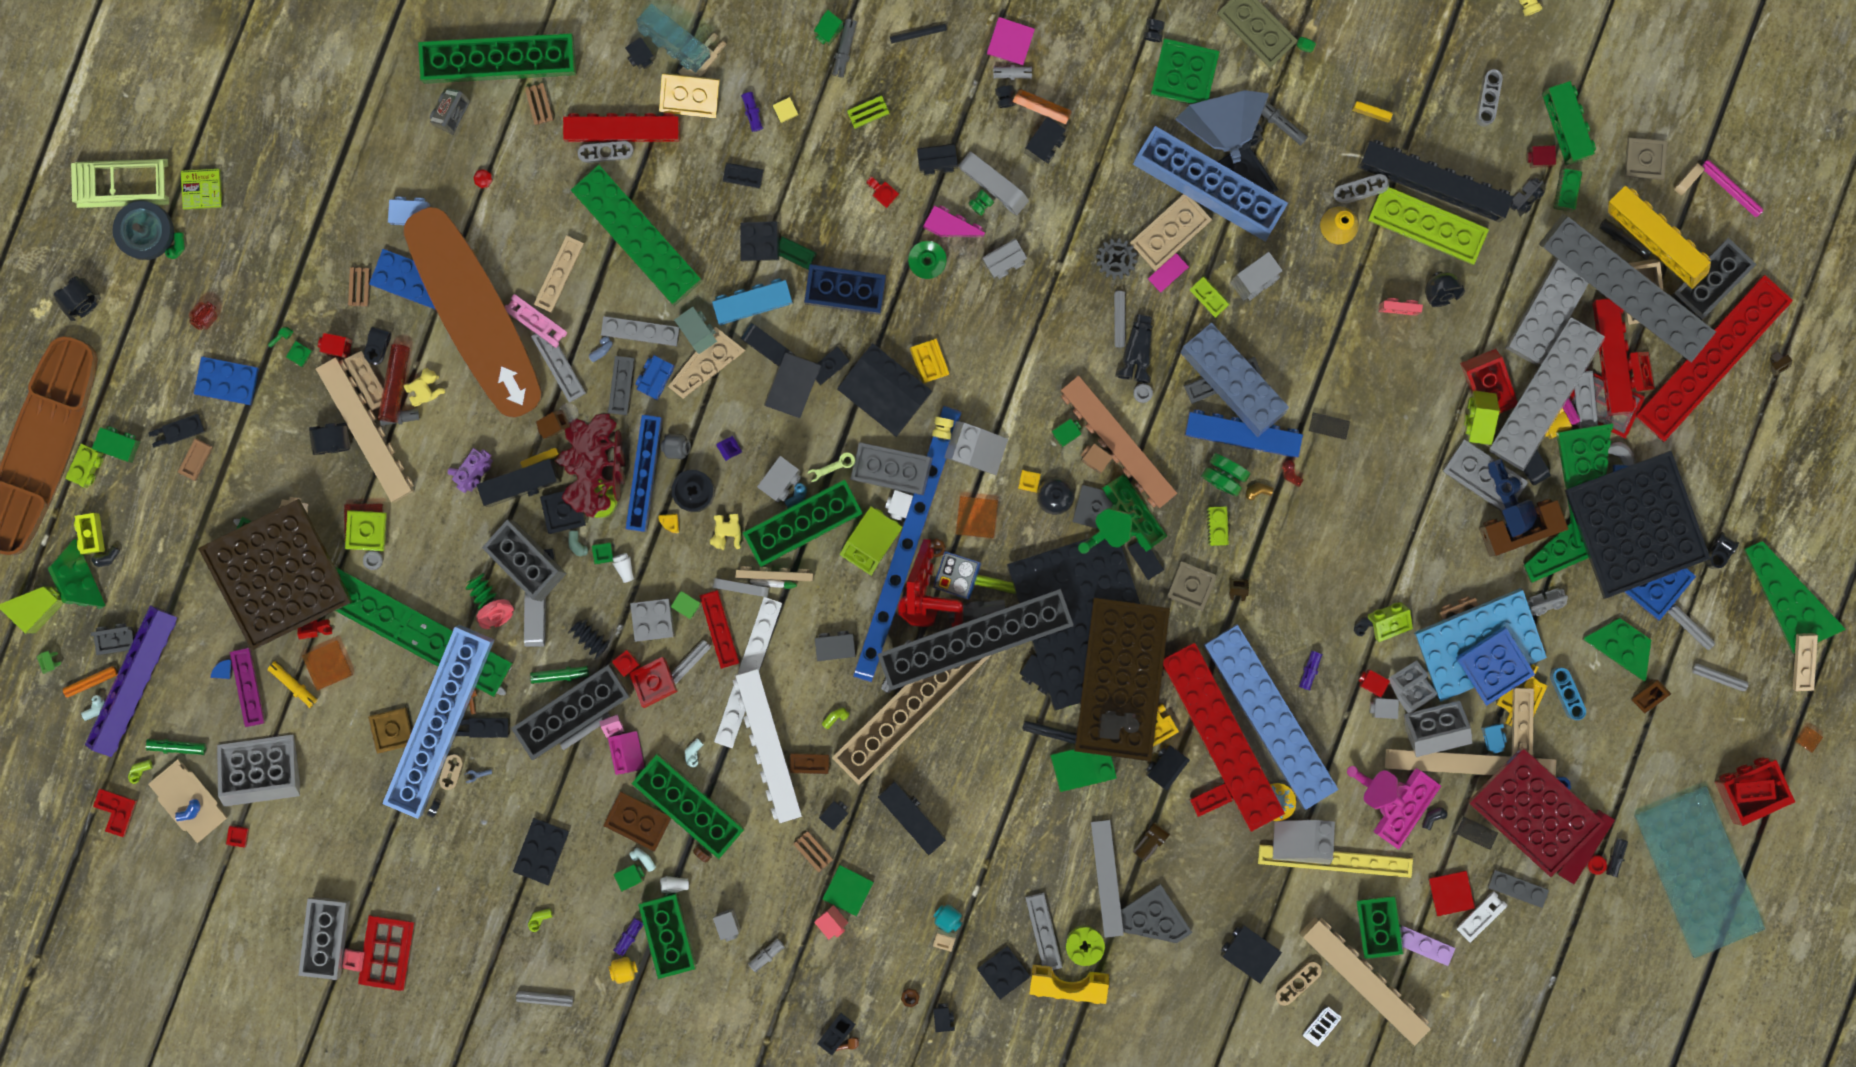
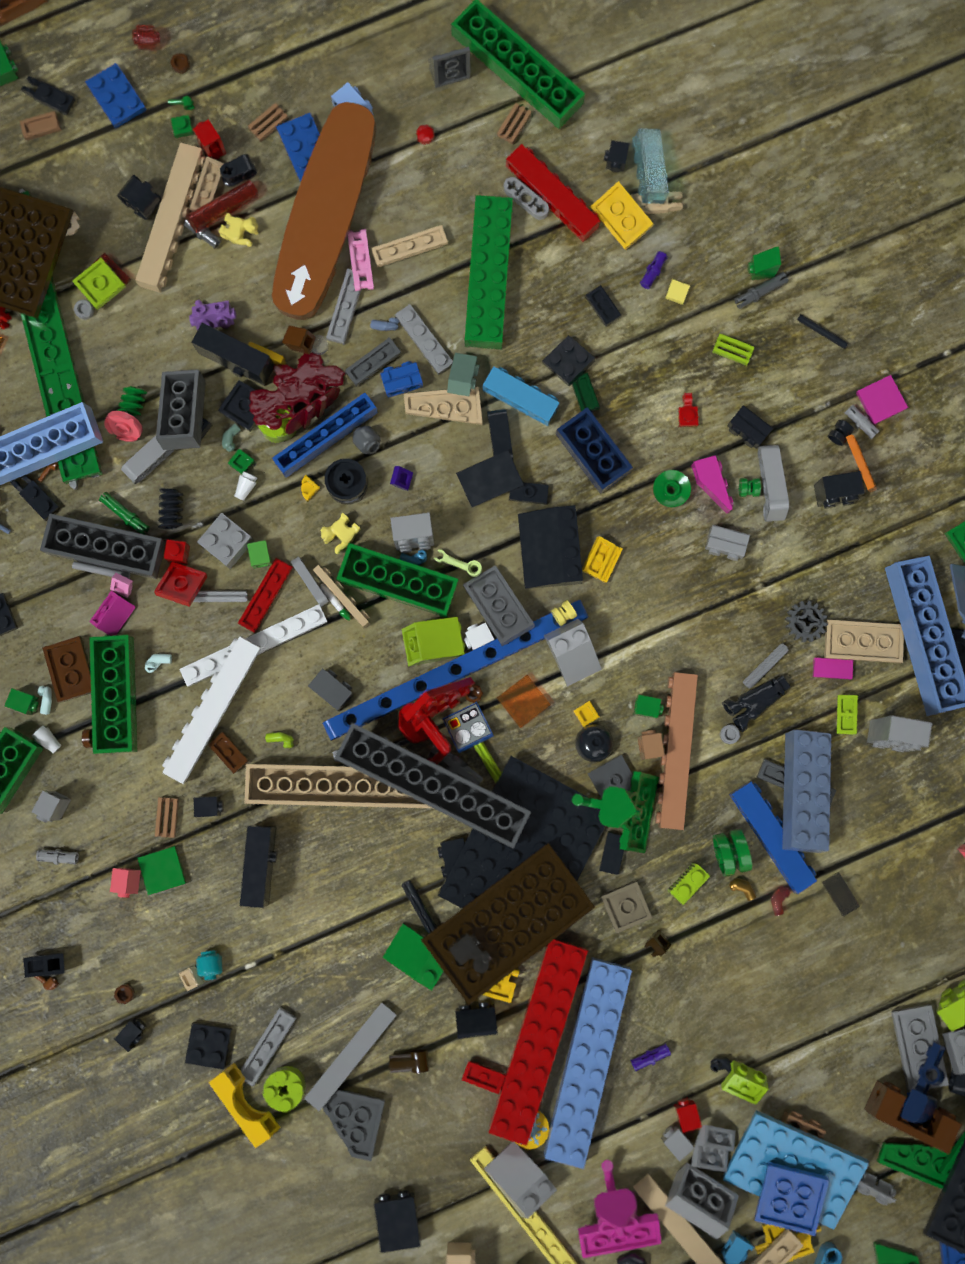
camera: 45 degrees right, 5 degrees down
none -> reddish brown tile [170,53,190,74]

